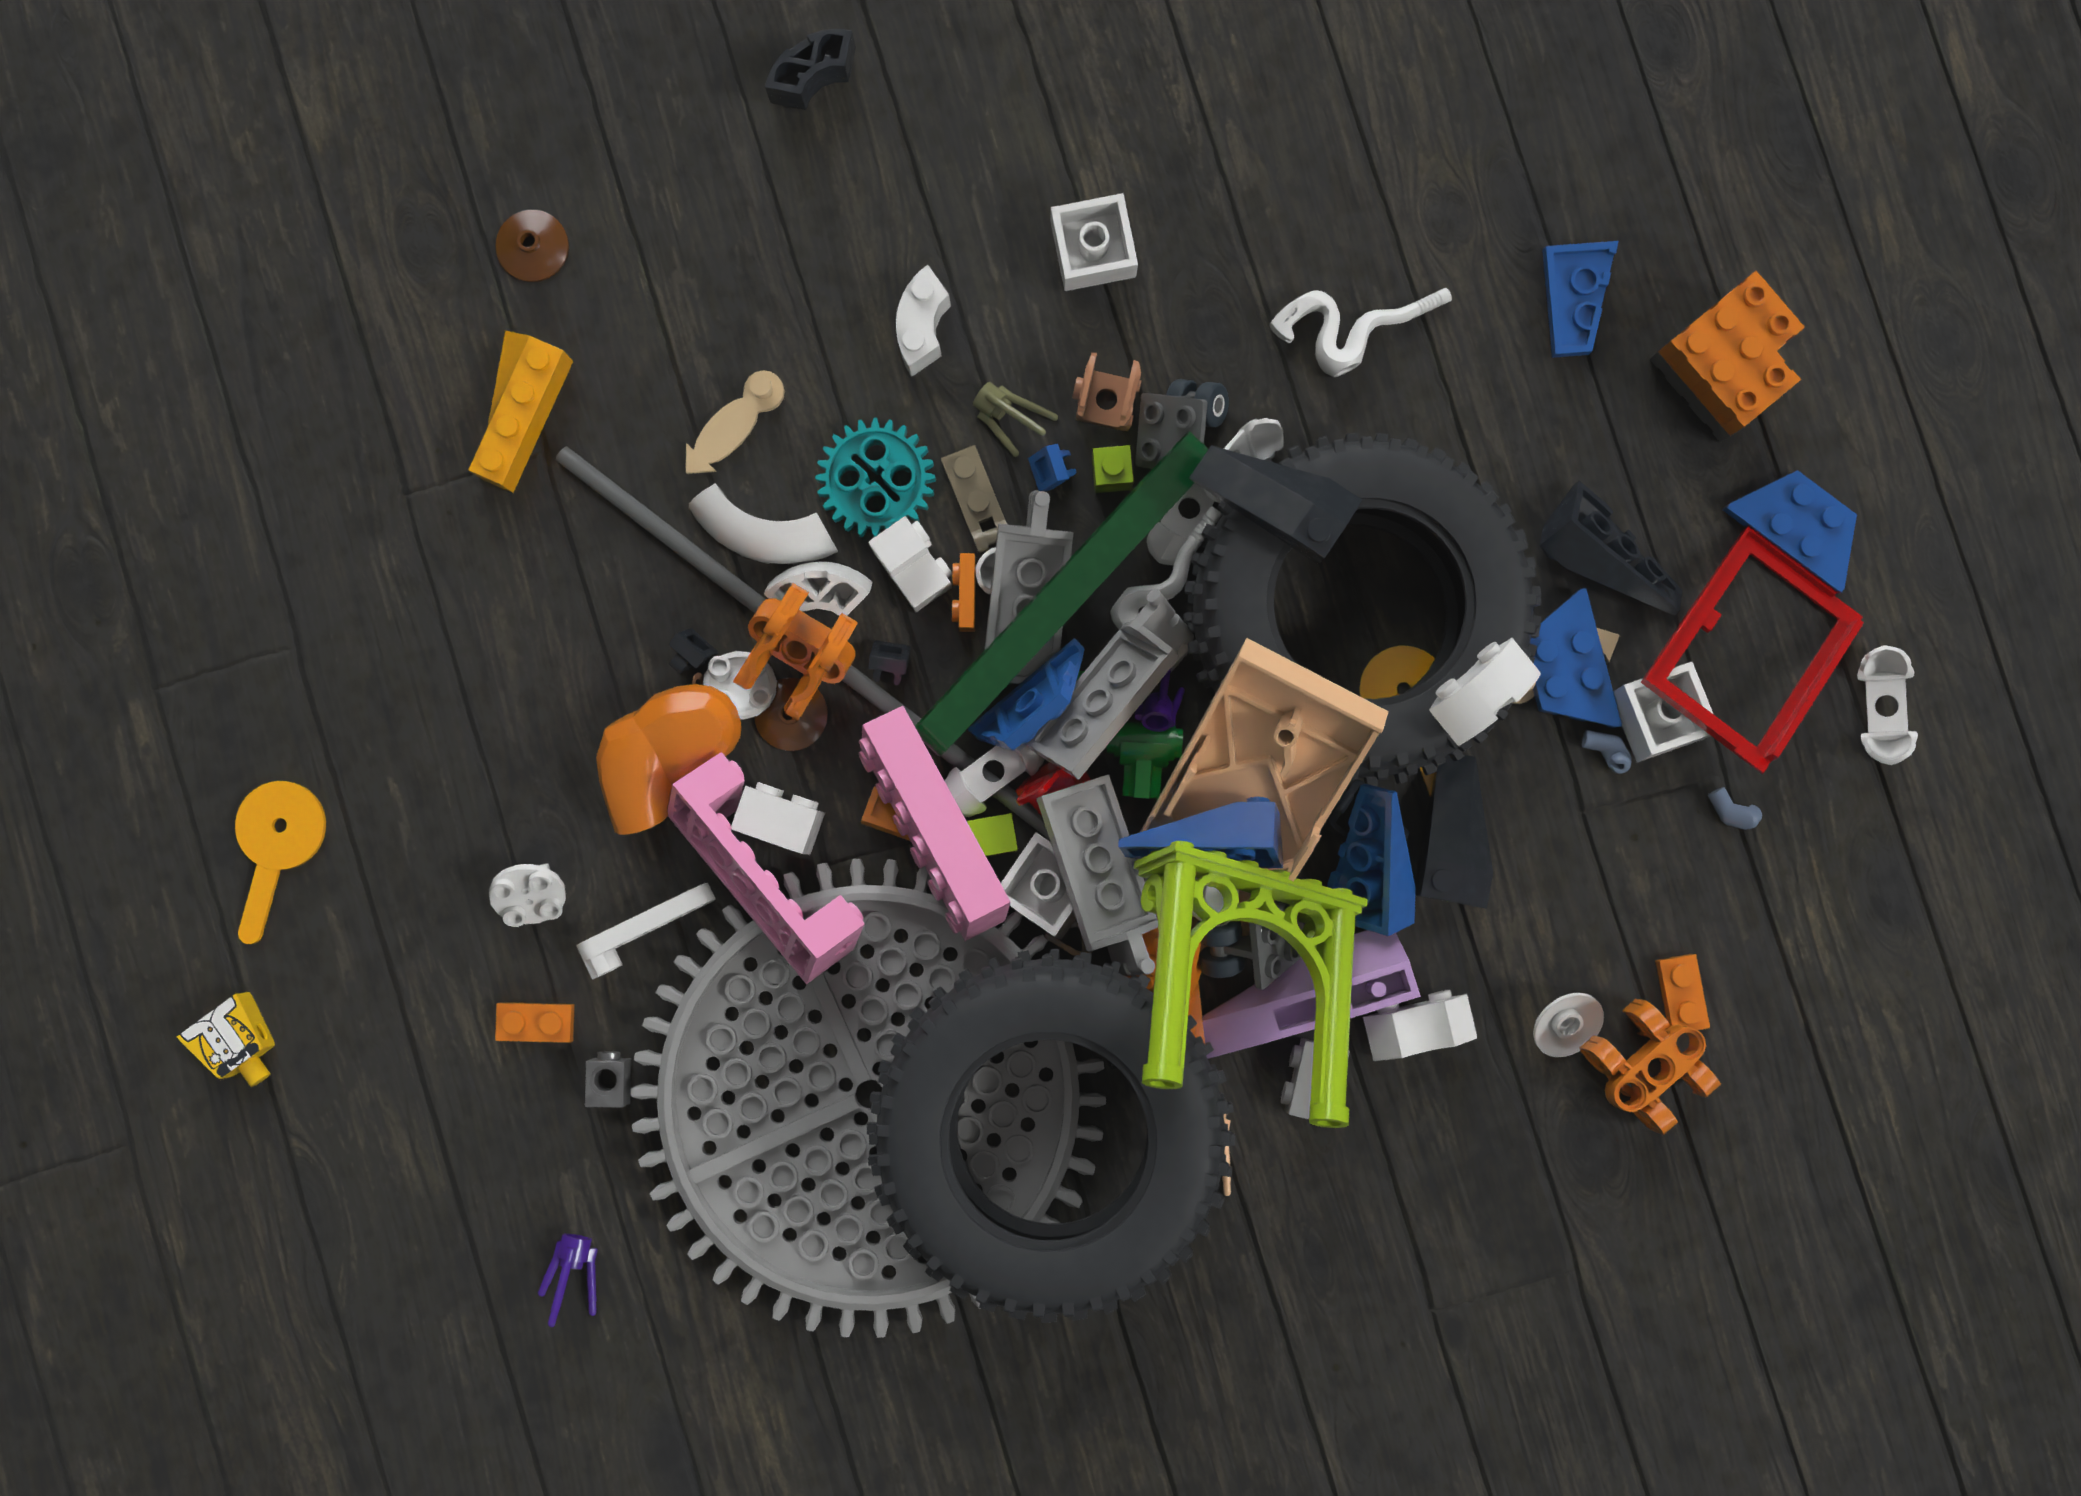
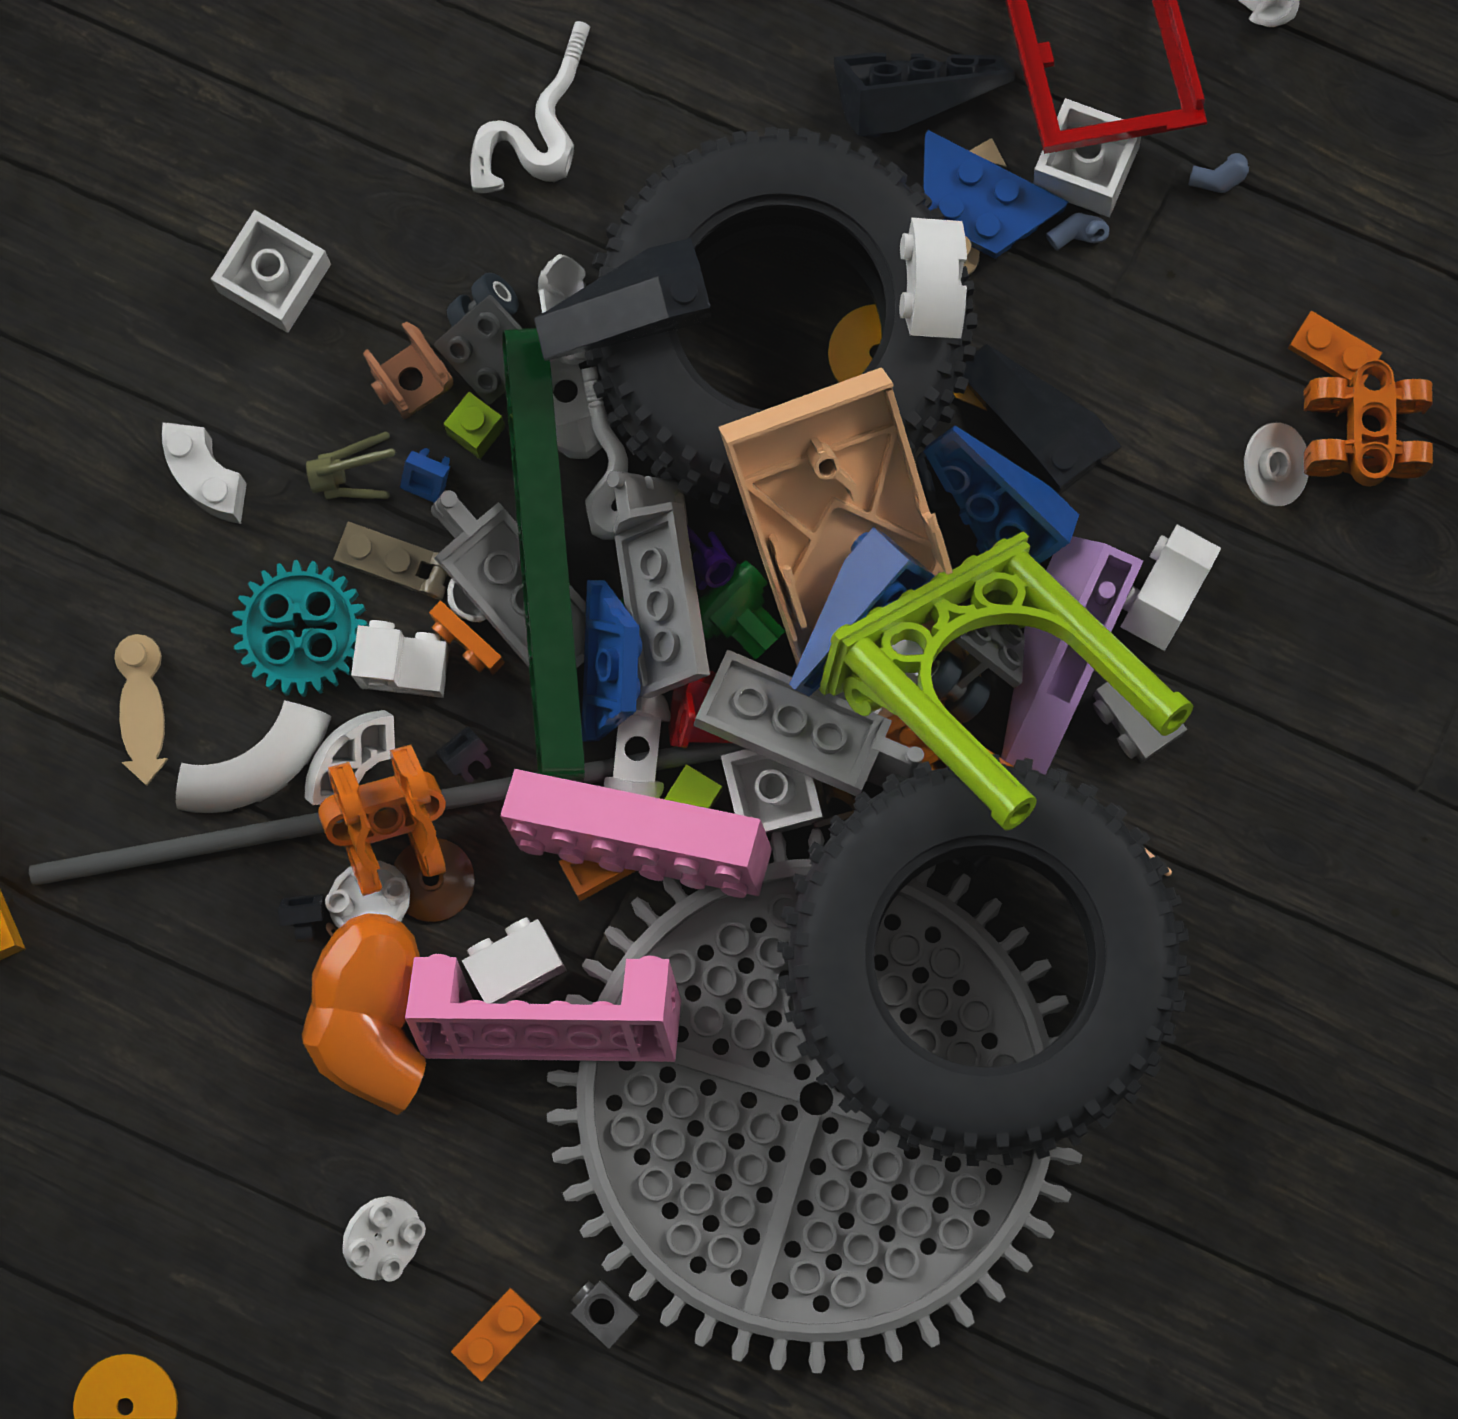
camera: 45 degrees left, 5 degrees down
white beam [576,883,716,979] -> none

